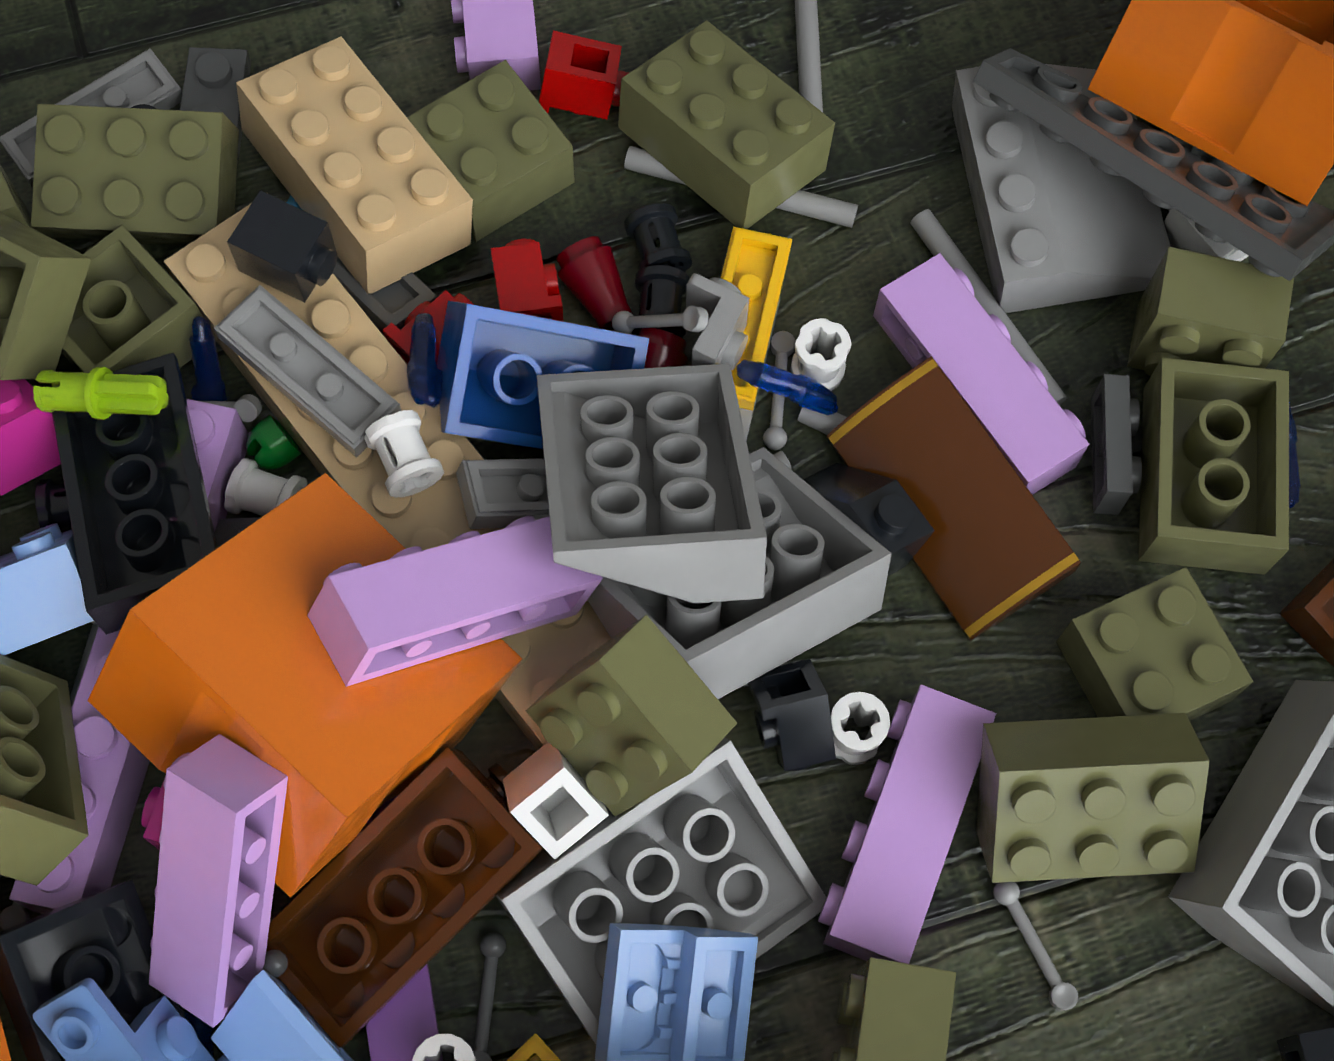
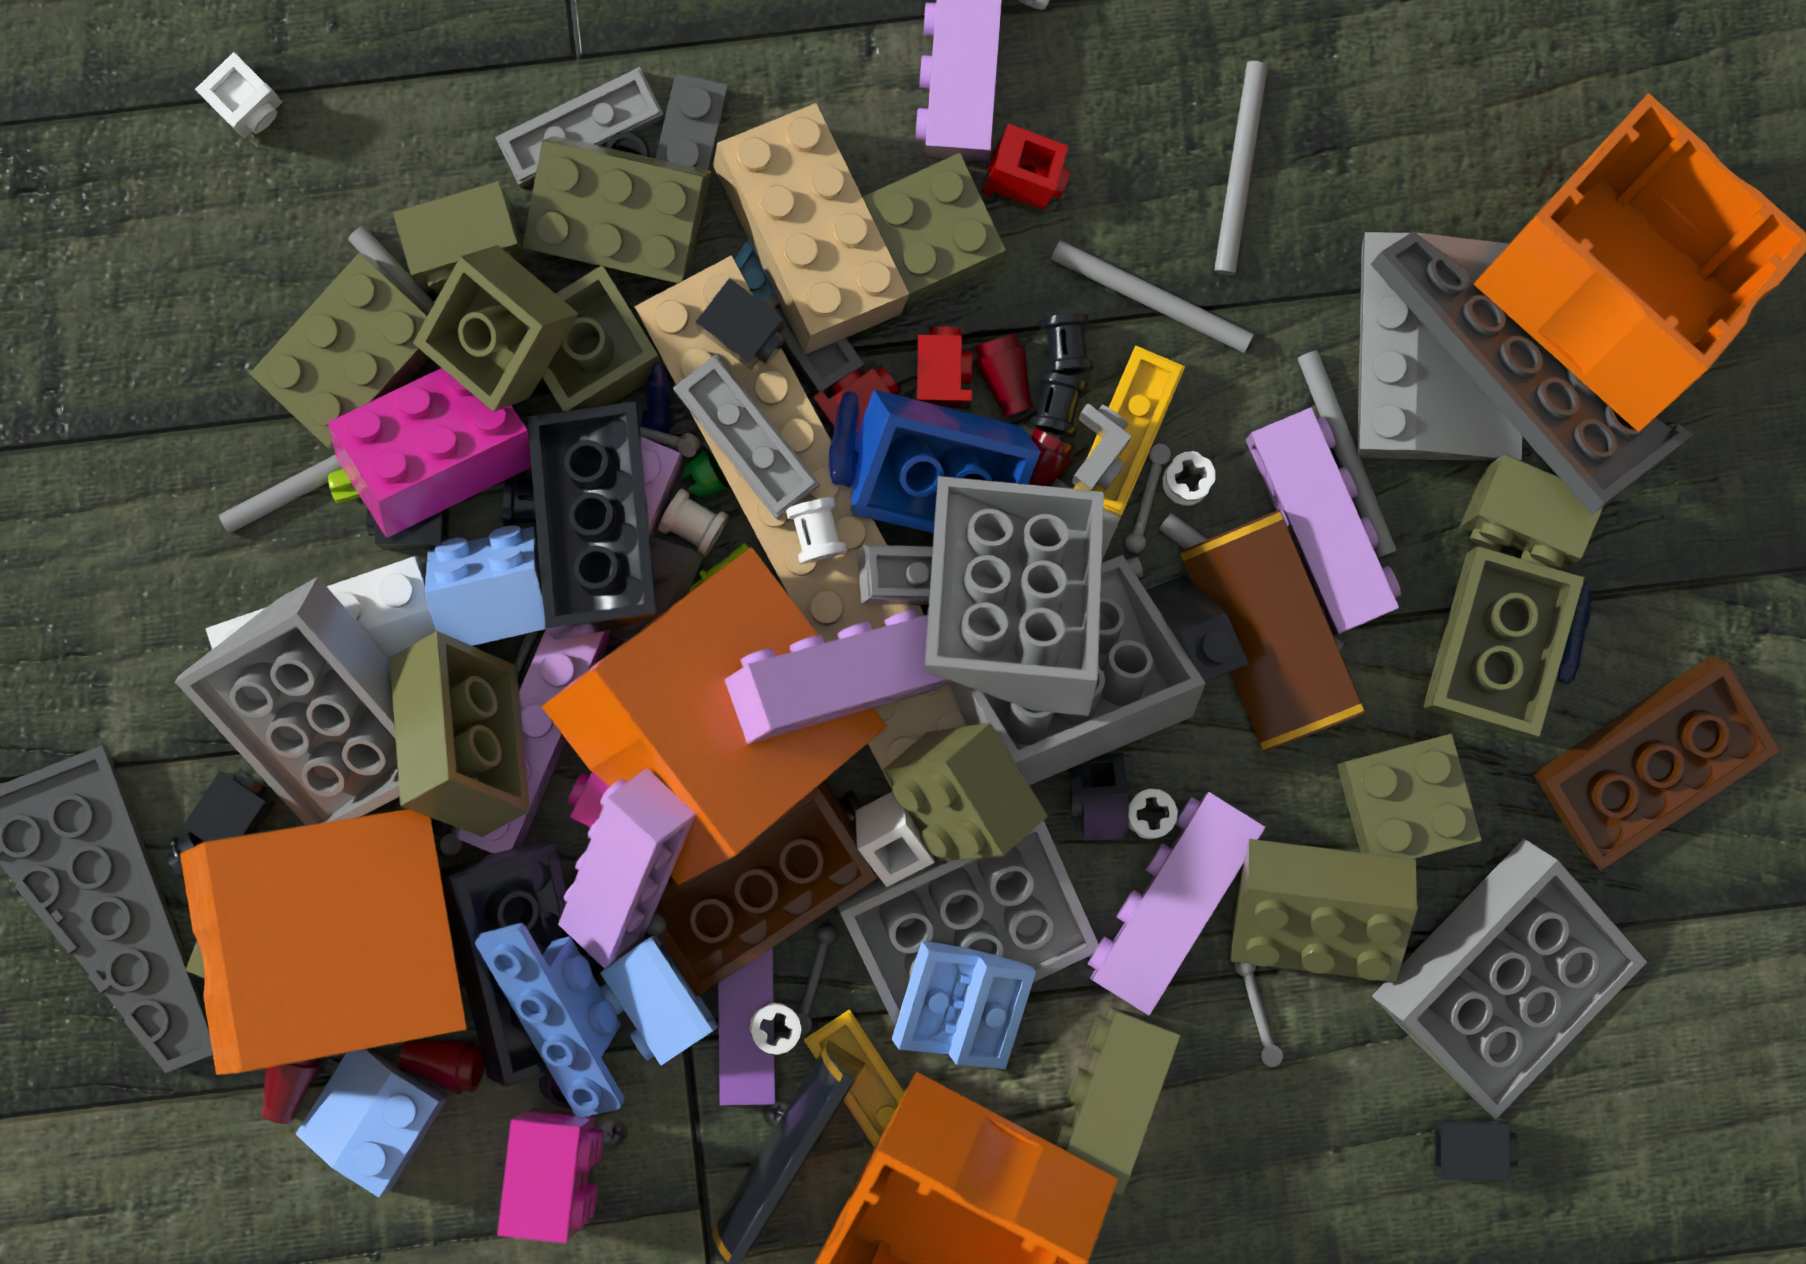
camera: 15 degrees right, 15 degrees up
lime axle [33,367,169,420] -> none
light grey hinge [612,305,709,334] -> none
olive brick [618,20,835,229] -> none
clear blue piece [736,360,838,415] -> none
dark grey plate [1091,374,1142,515] -> none

